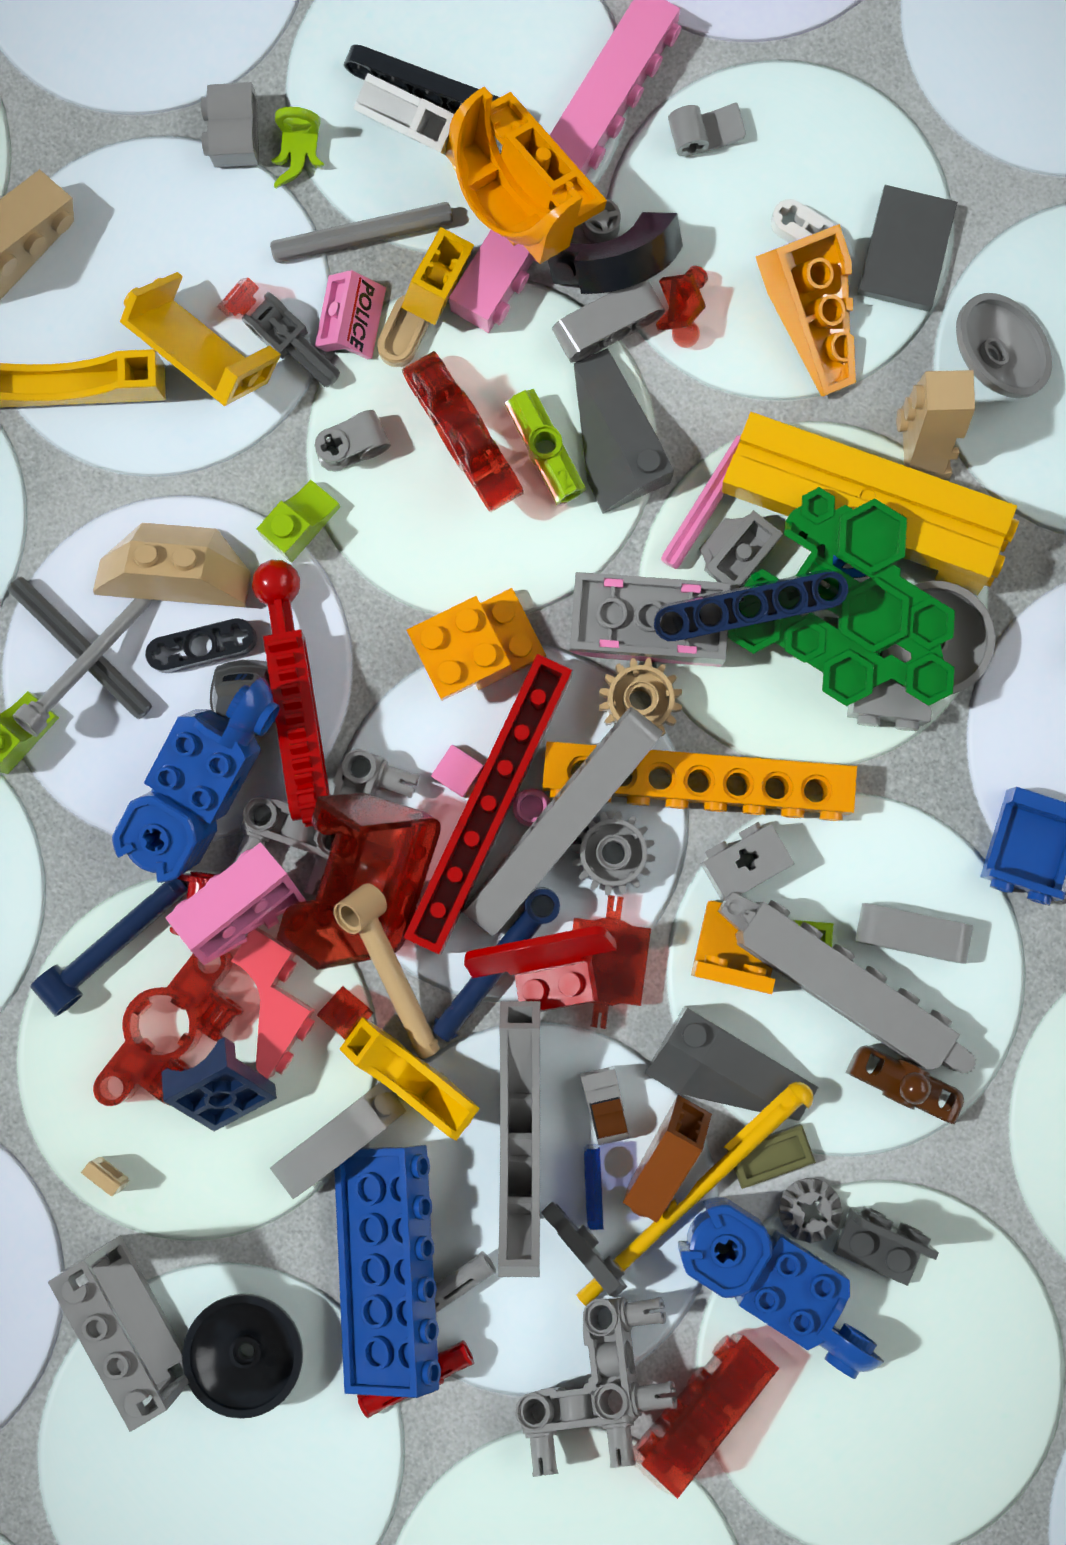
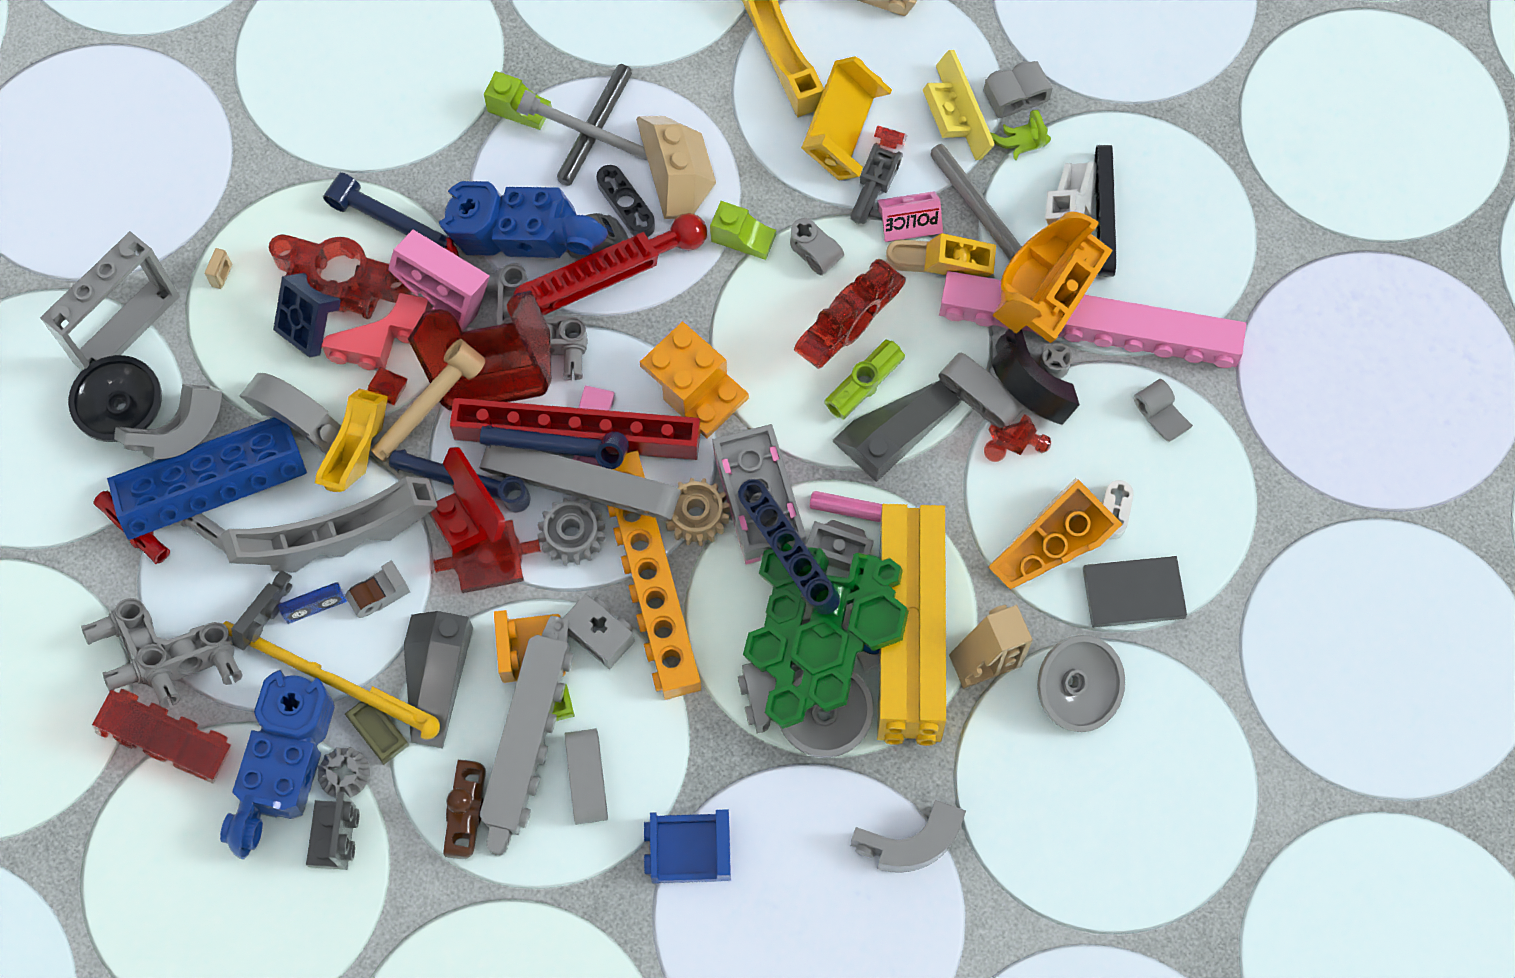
camera: 65 degrees right, 15 degrees down
dark orange slope [623,1095,712,1223] -> none
none -> light grey arch [114,383,222,459]
none -> dark blue piece [480,424,629,469]
none -> light yellow bracket [922,50,994,160]

